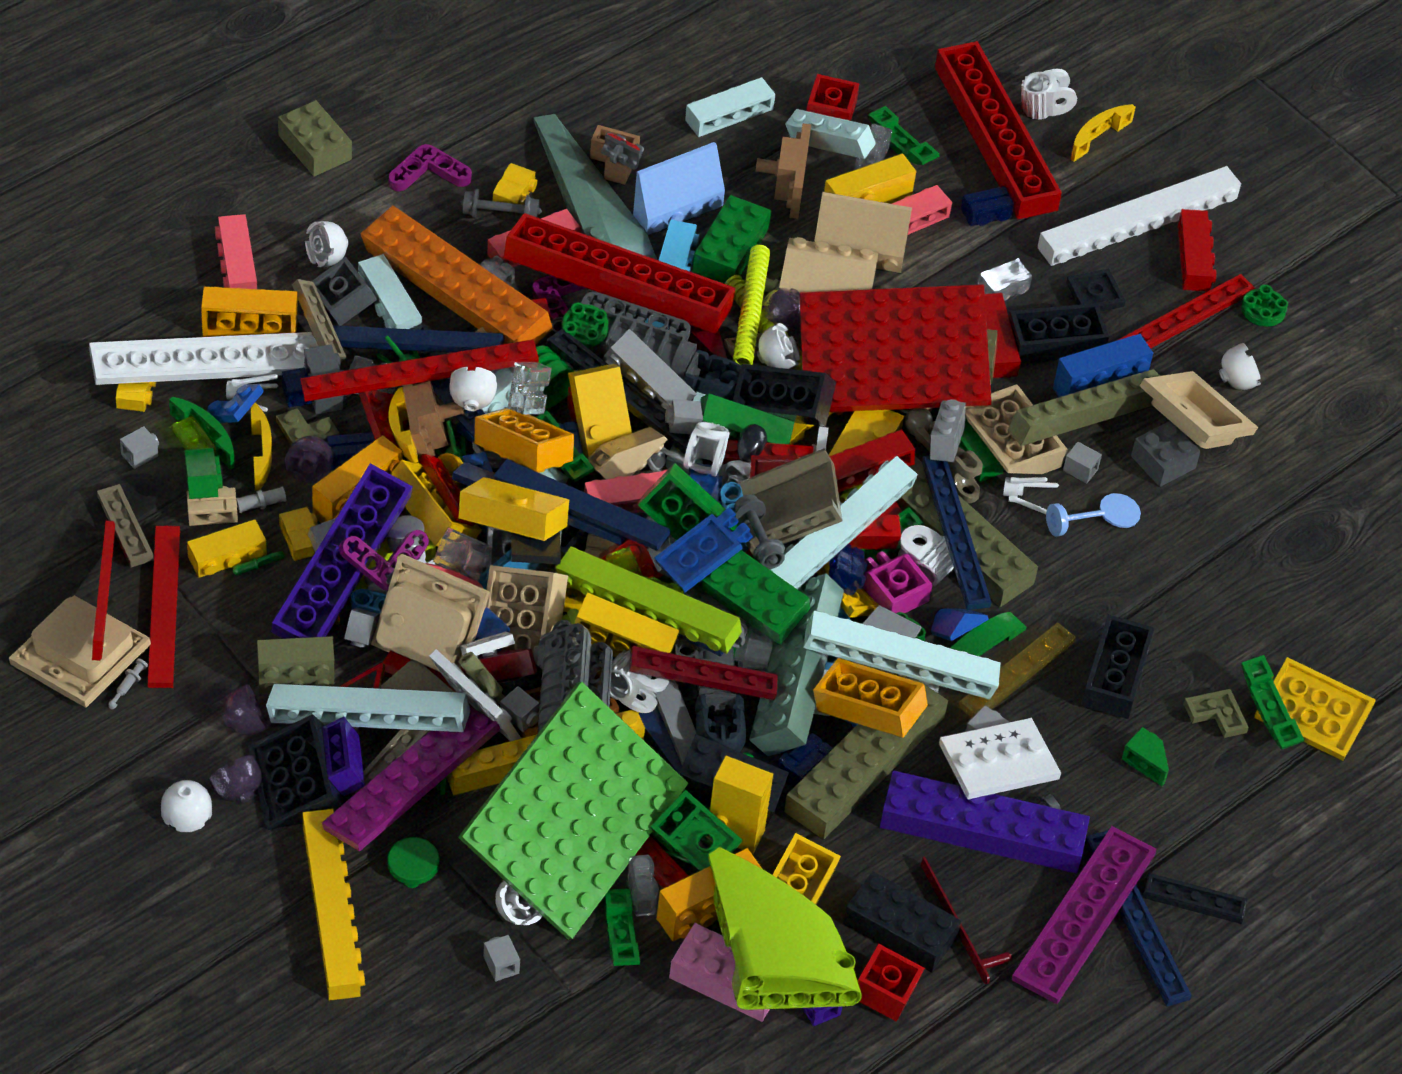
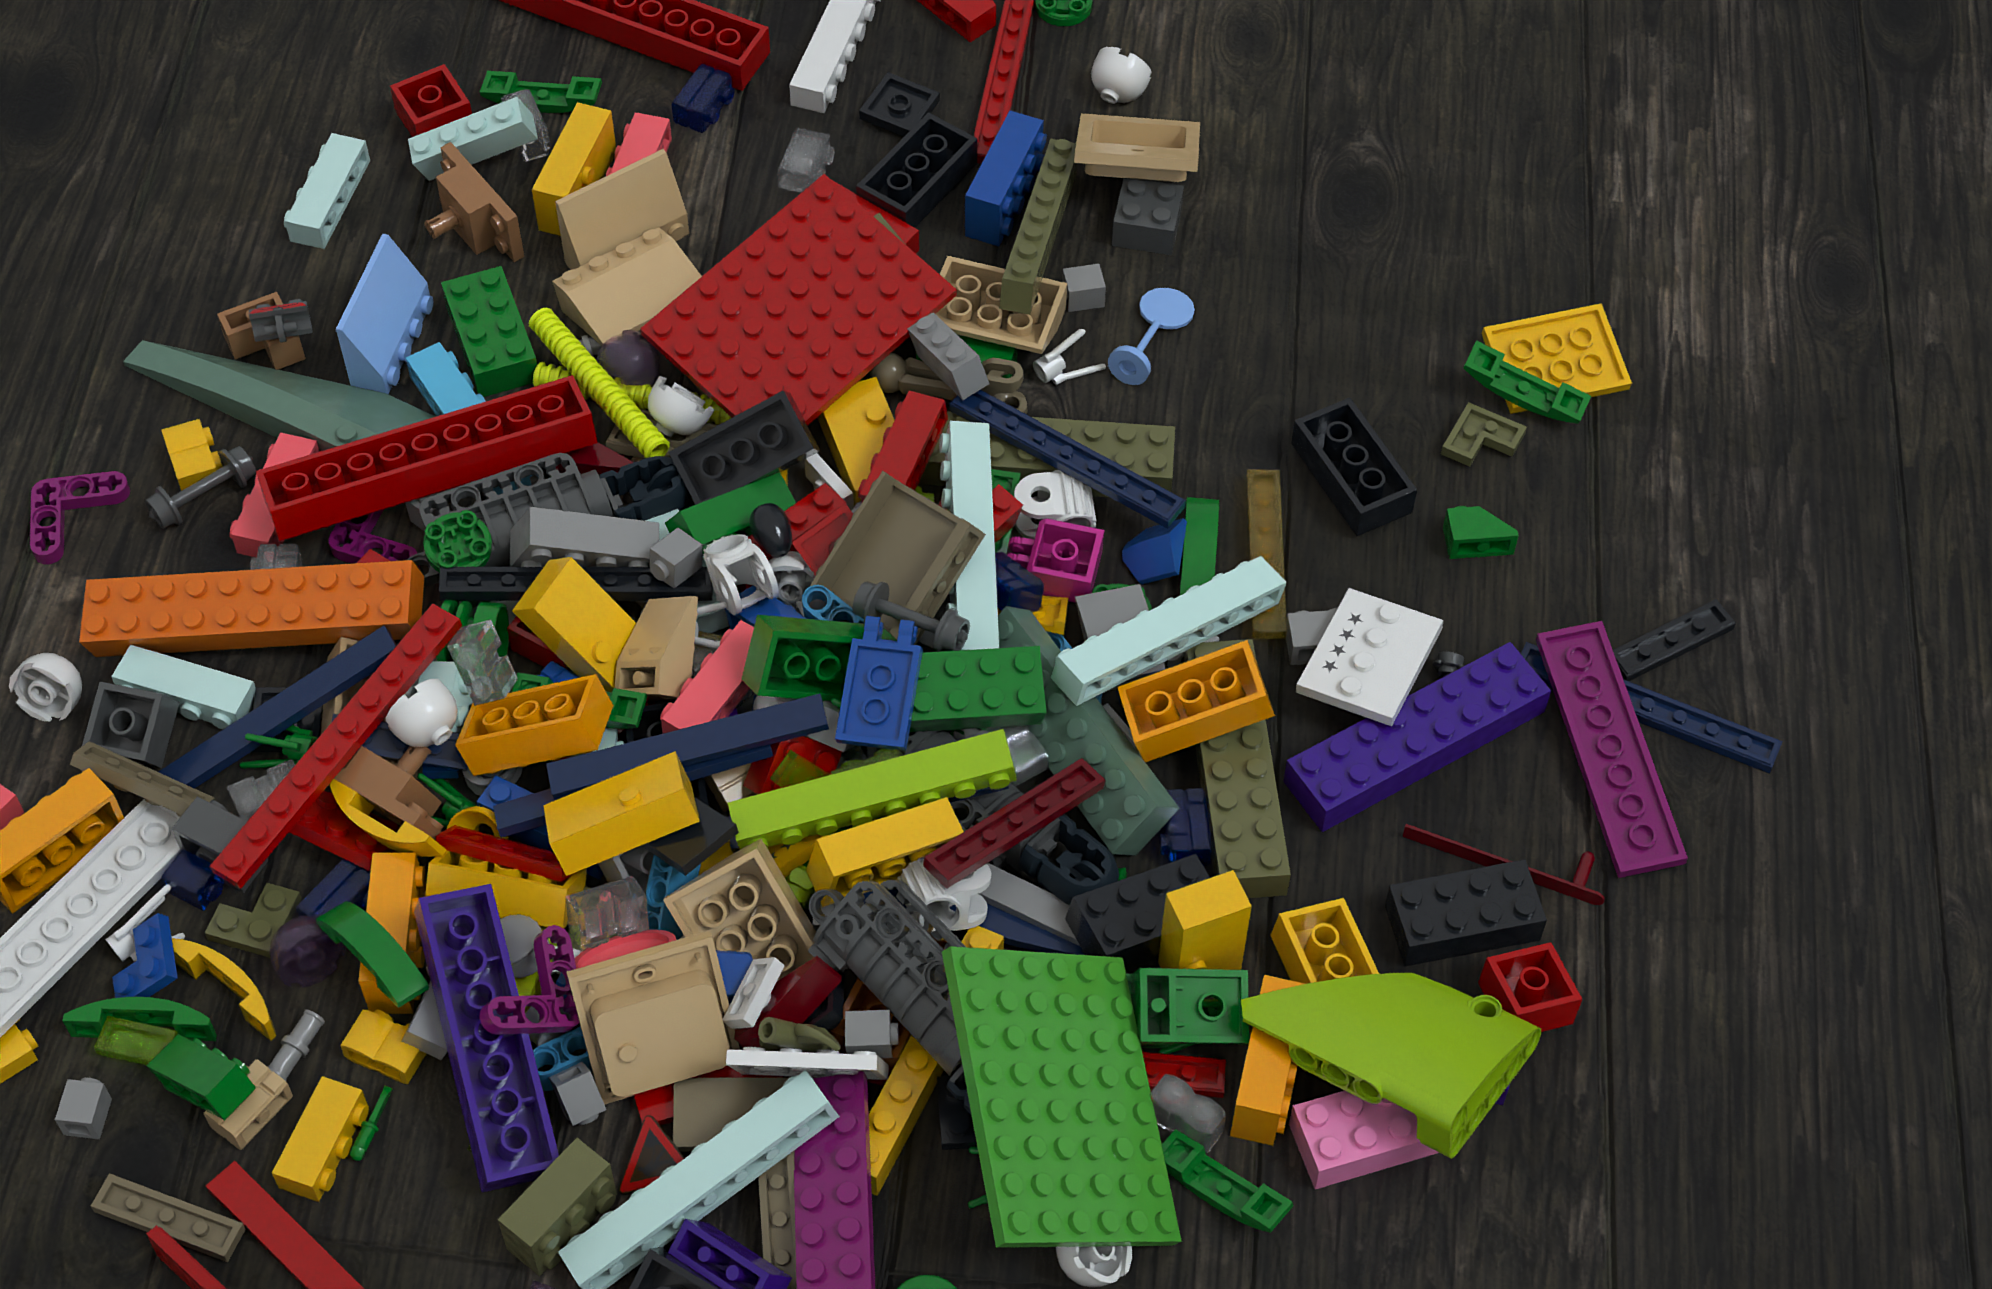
camera: 40 degrees left, 5 degrees up
none -> green slope [315,901,429,1008]

